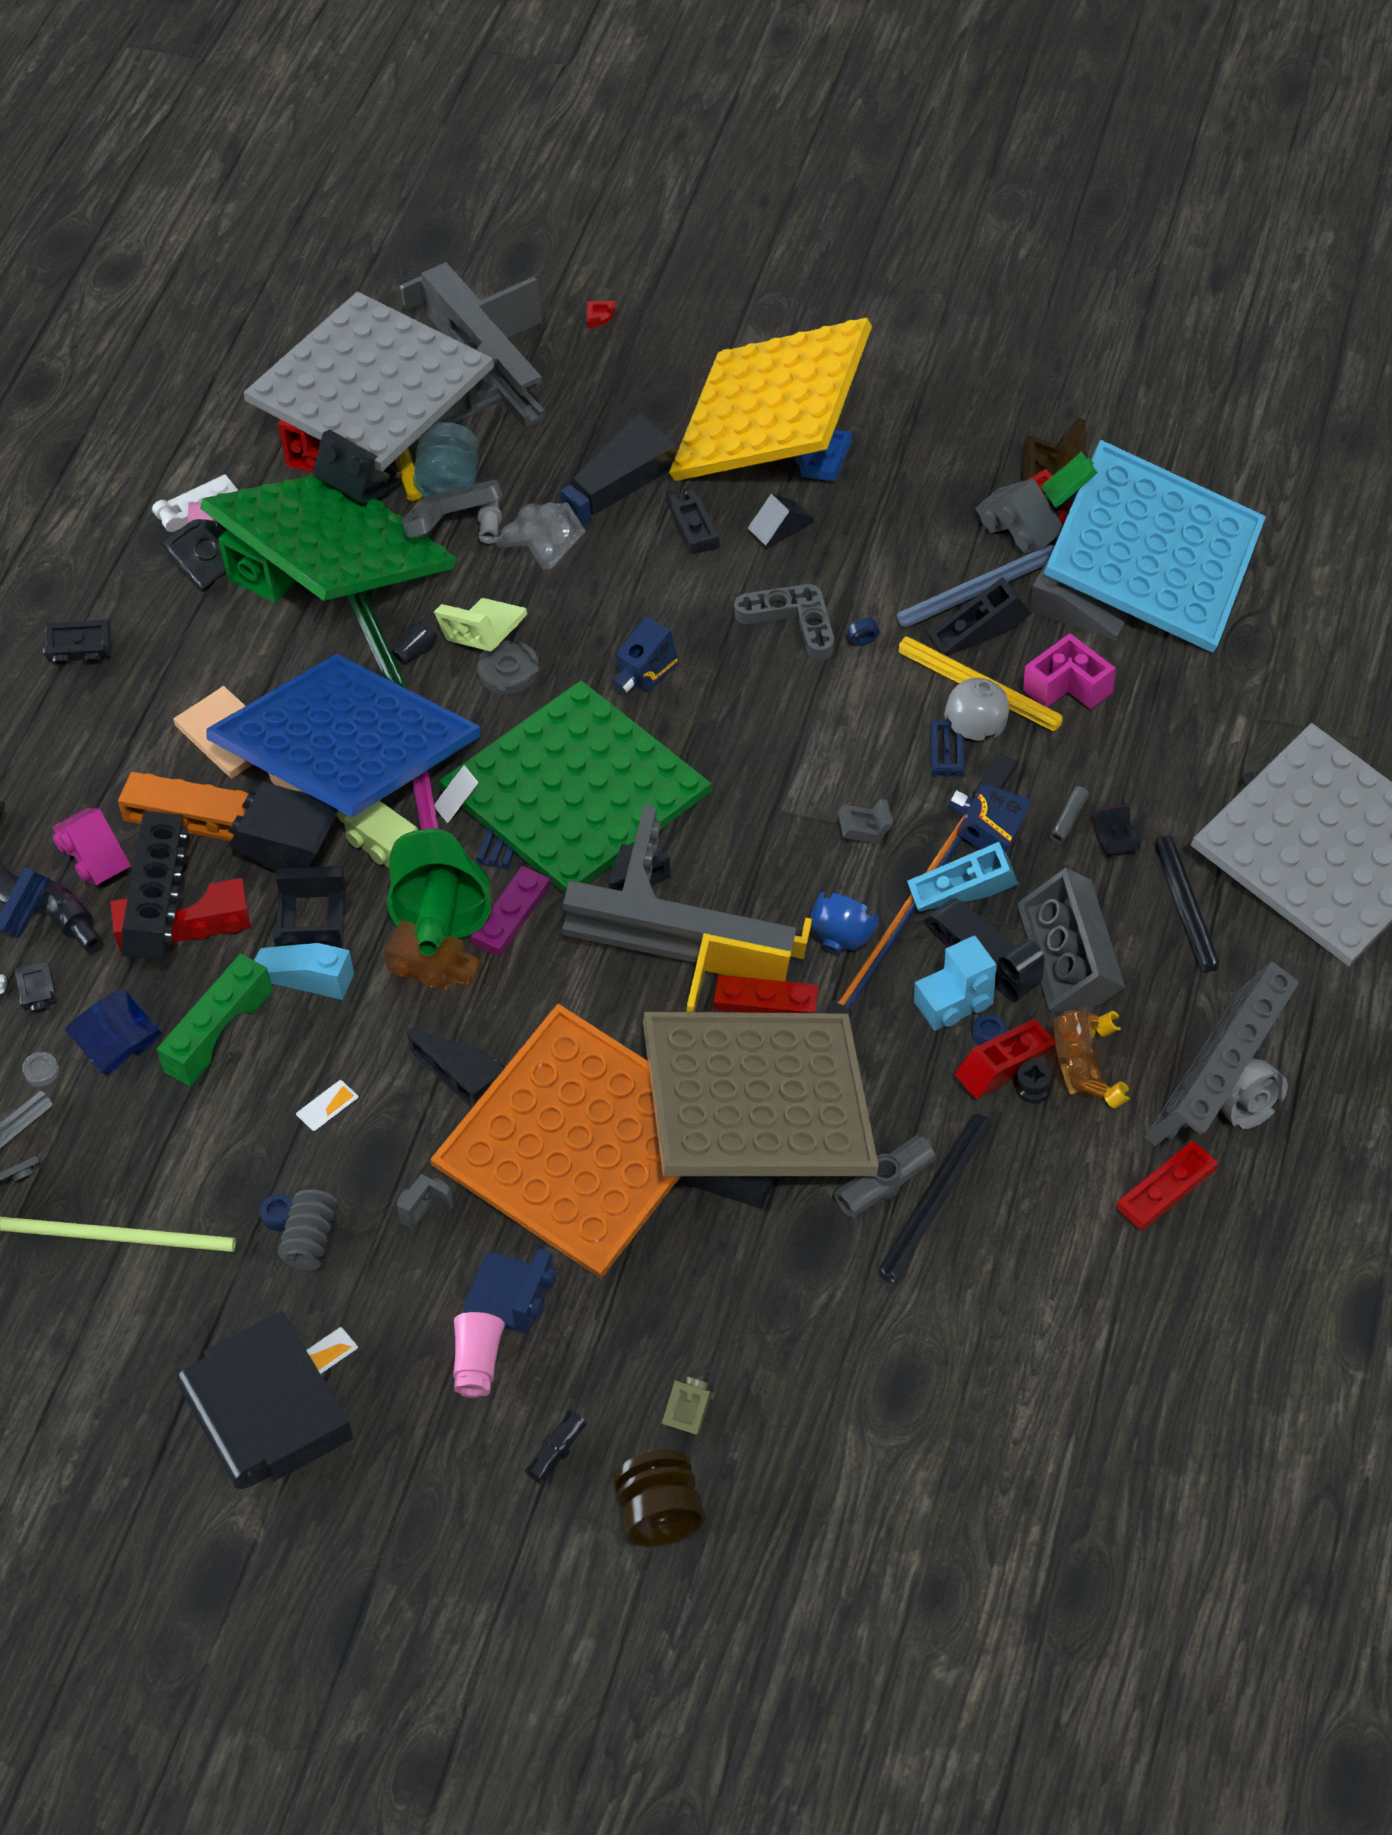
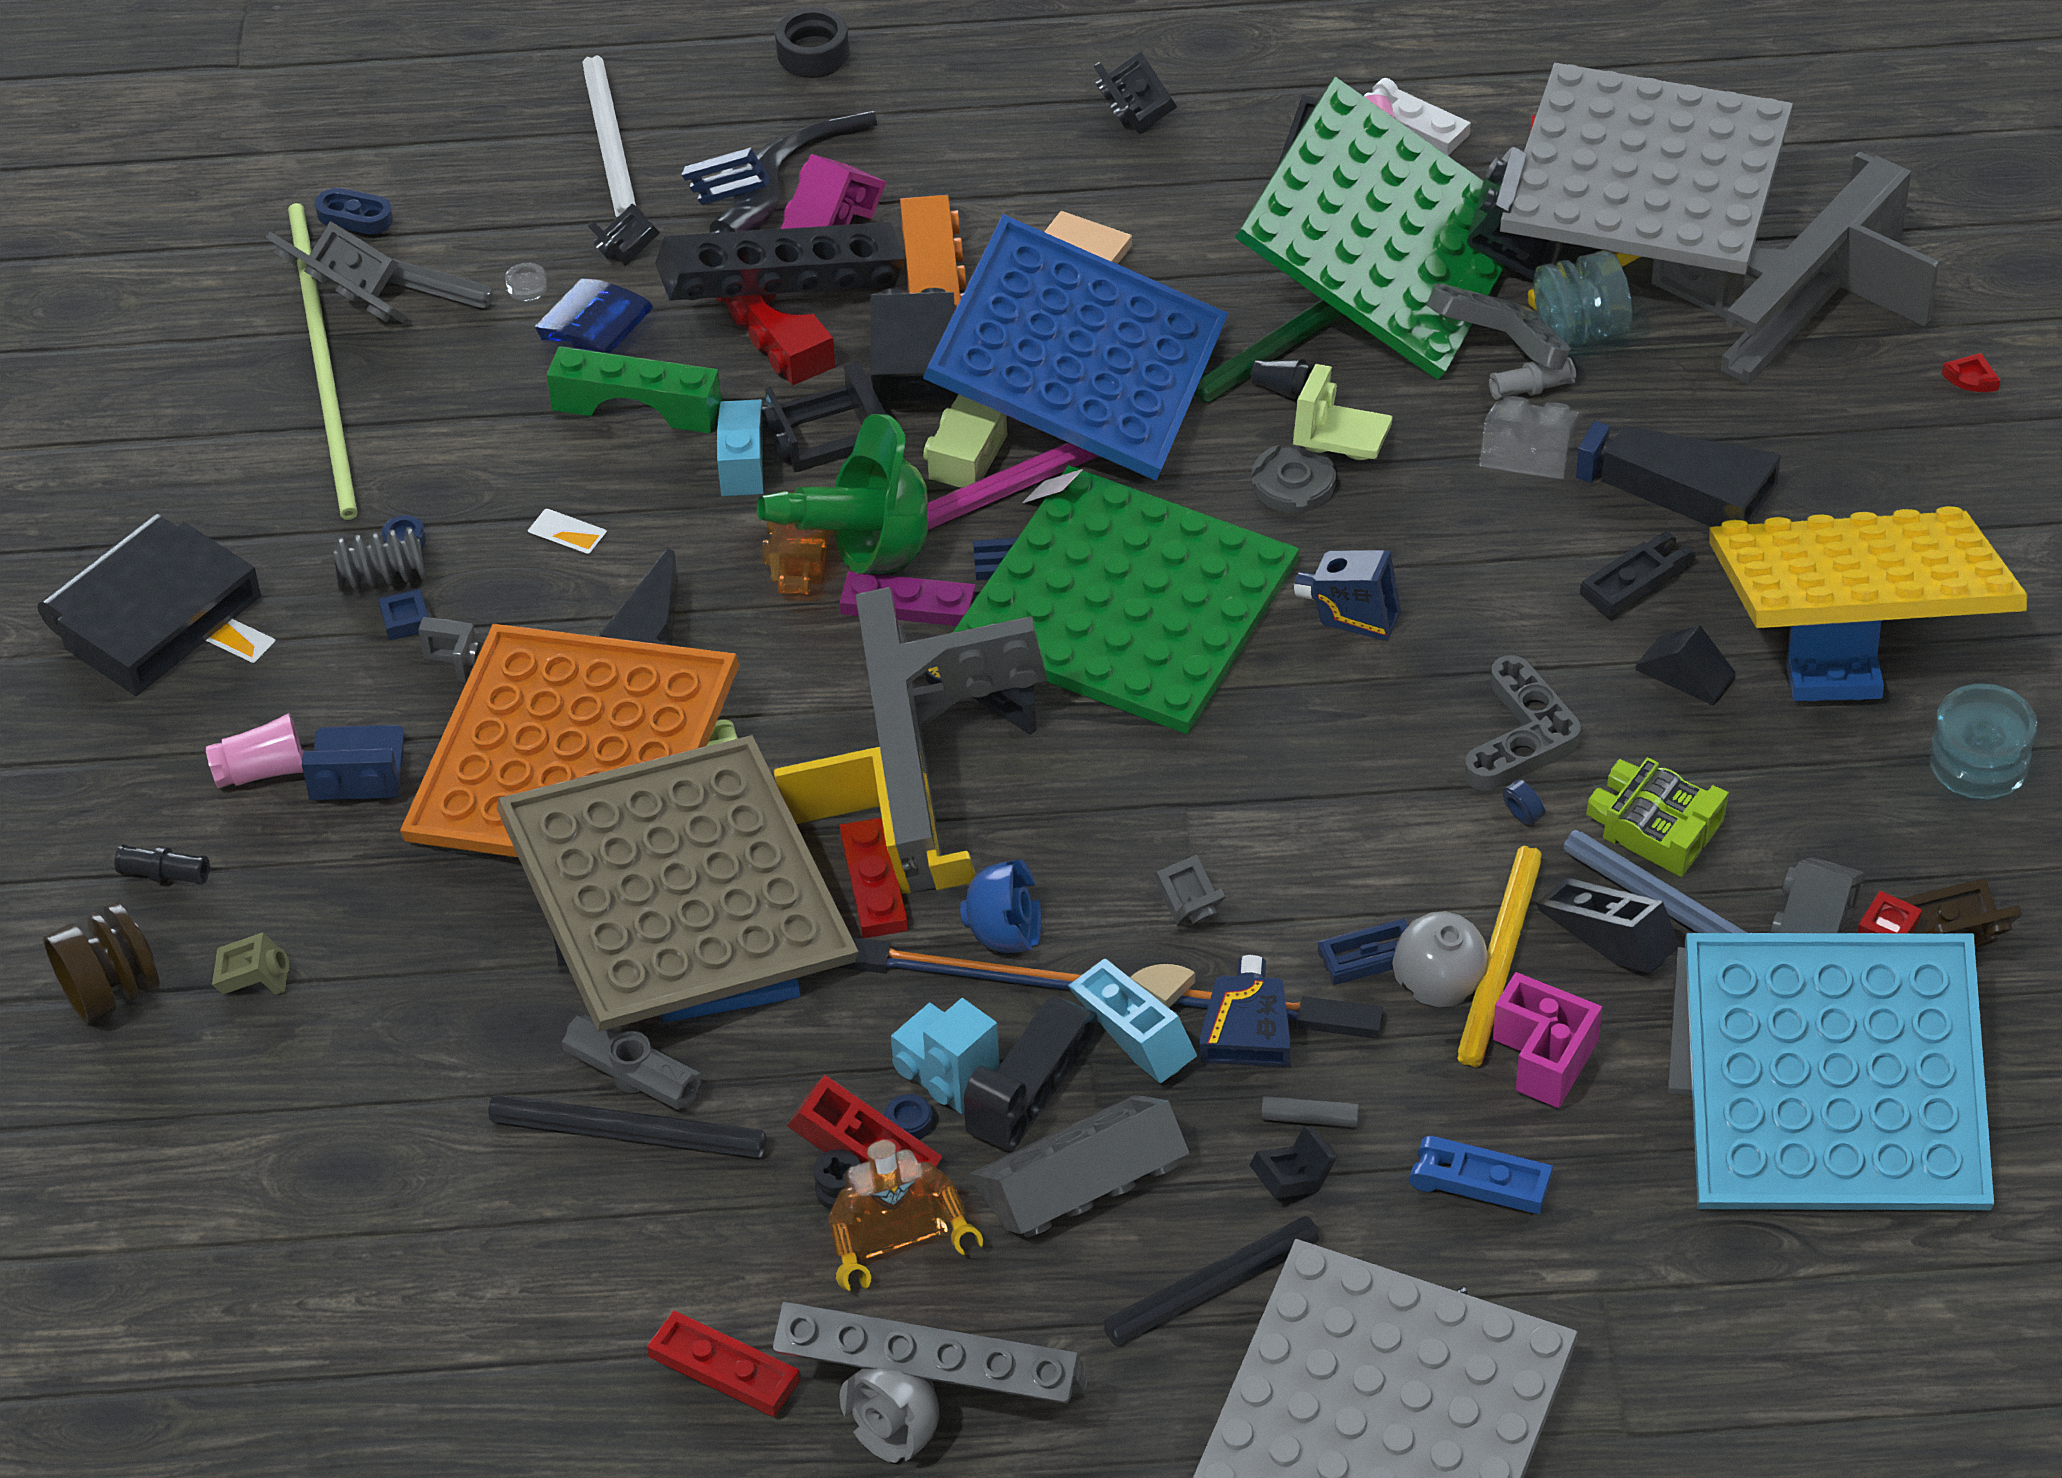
camera: 70 degrees right, 5 degrees down
green piece [1041,452,1098,508] -> none
none -> dark blue tile [378,589,428,640]
none -> tan tile [1130,964,1195,1008]
none -> blue plate [1408,1136,1553,1215]
none -> lime hips [1586,757,1729,878]
none -> clear light blue wheel [1930,683,2037,799]

